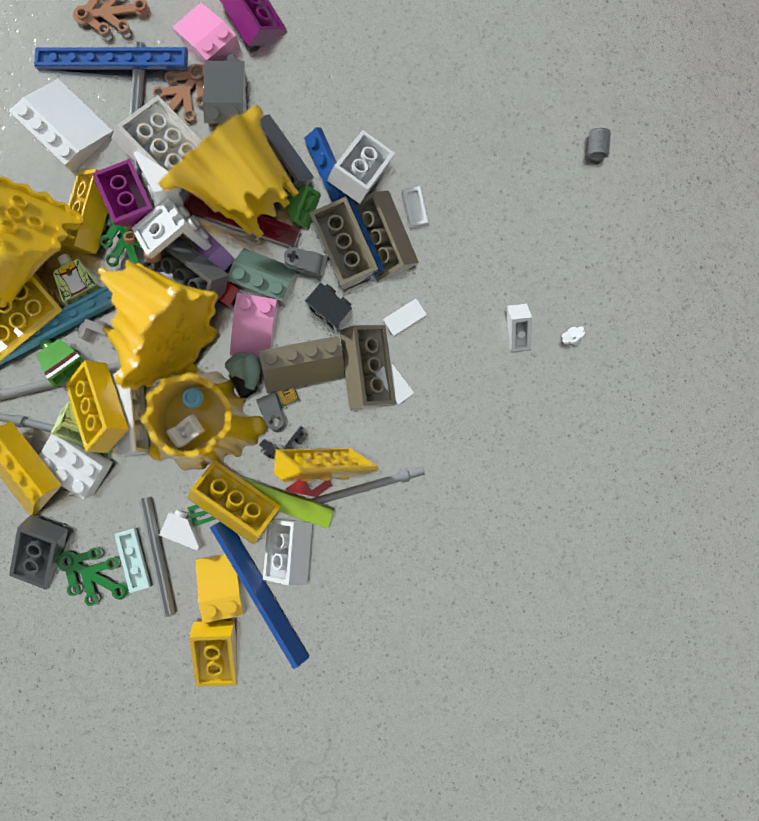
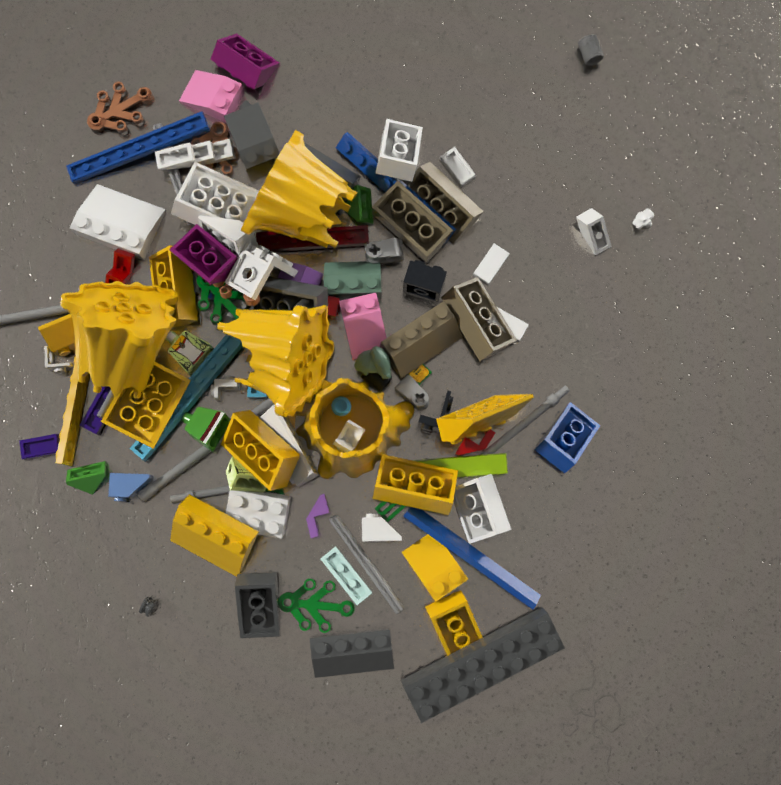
camera: 20 degrees left, 5 degrees down
none -> red slope [105,248,135,285]
none -> white slope [155,139,235,170]
none -> medium lavender slope [306,494,330,539]
none -> dark grey slope [310,628,394,678]
none -> dark grey brick [401,607,565,723]
none -> blue slope [534,402,600,473]

